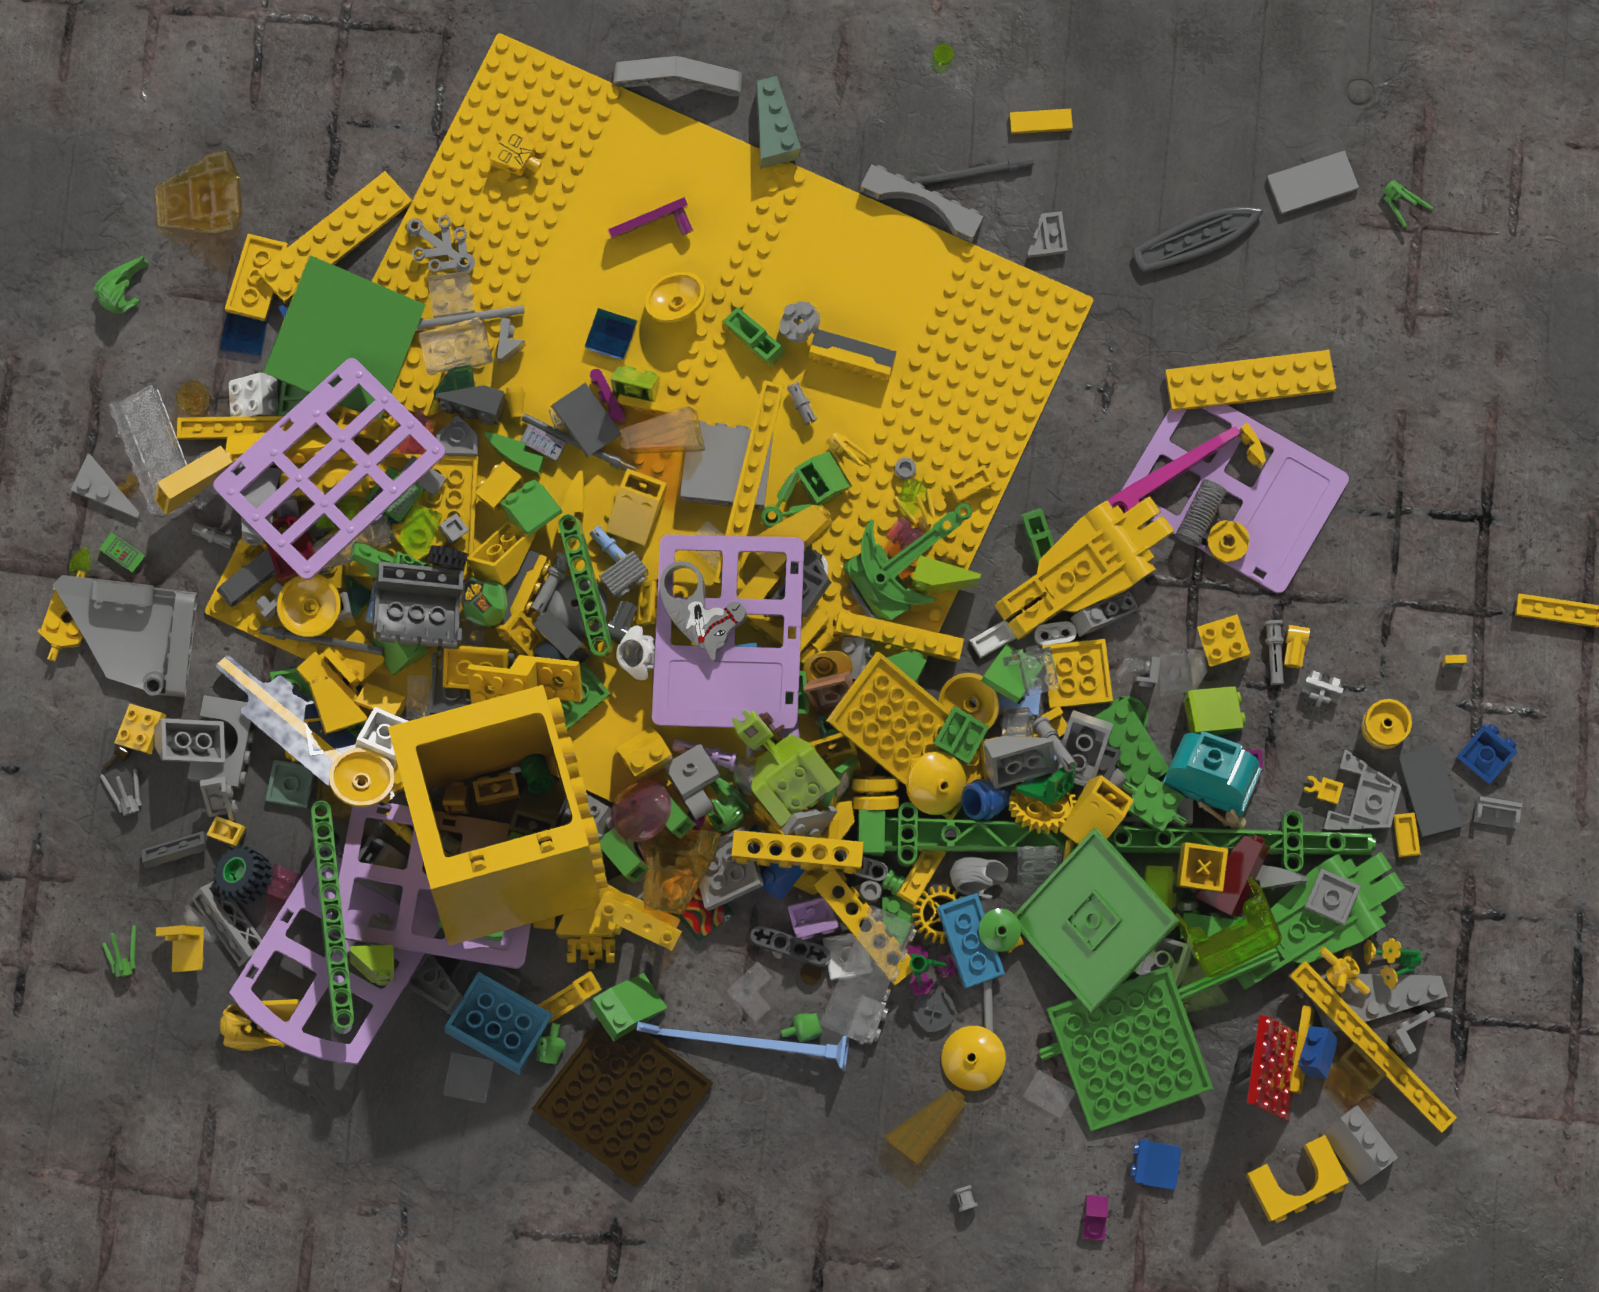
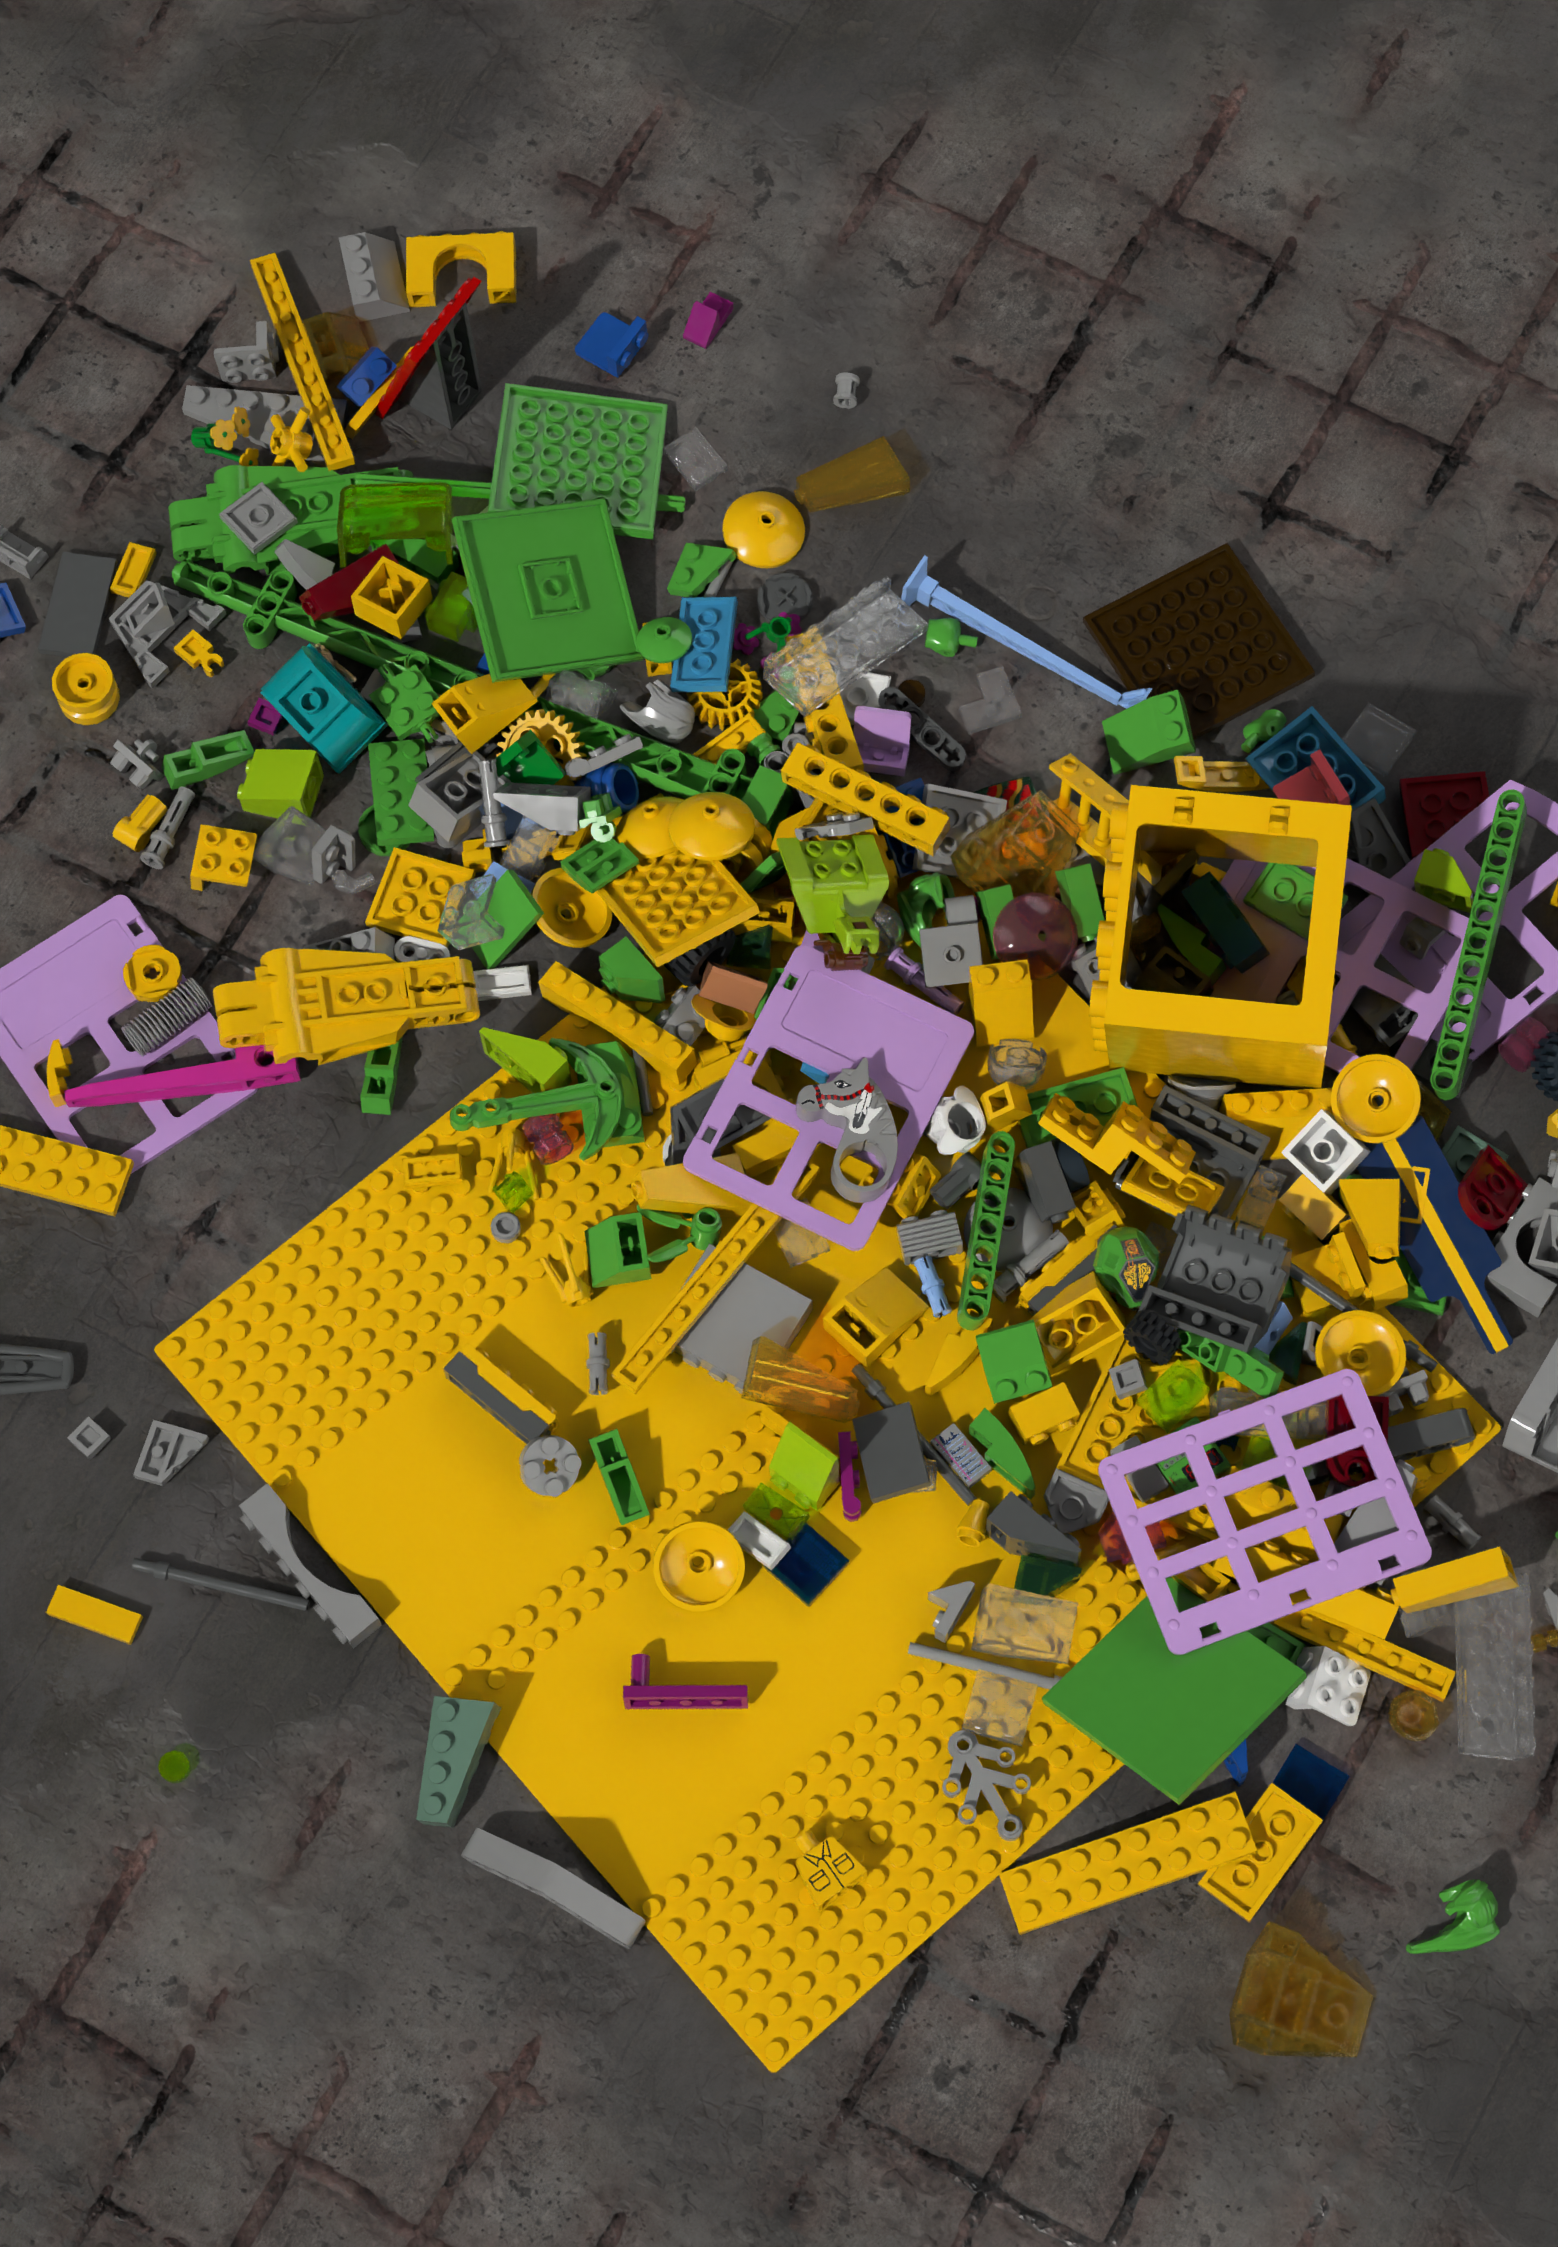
camera: 150 degrees left, 10 degrees down
none -> light grey plate [67,1416,111,1460]
none -> light grey slope [125,582,175,638]
none -> bright green slope [162,730,254,790]
none -> light grey hinge [564,734,643,778]
none -> bright green hips [578,793,622,842]
none -> bright green wing [667,542,737,597]
none -> yellow dish [668,792,755,861]
none -> white tile [728,1511,791,1571]
none -> clear neon green tile [743,1483,810,1540]
none -> yellow slope [978,1081,1033,1136]
none -> clear cylinder [988,1039,1047,1090]
none -> coral bracket [1273,749,1350,805]
none -> dark red plate [1399,771,1489,860]
none -> dark red tile [1458,1145,1528,1230]

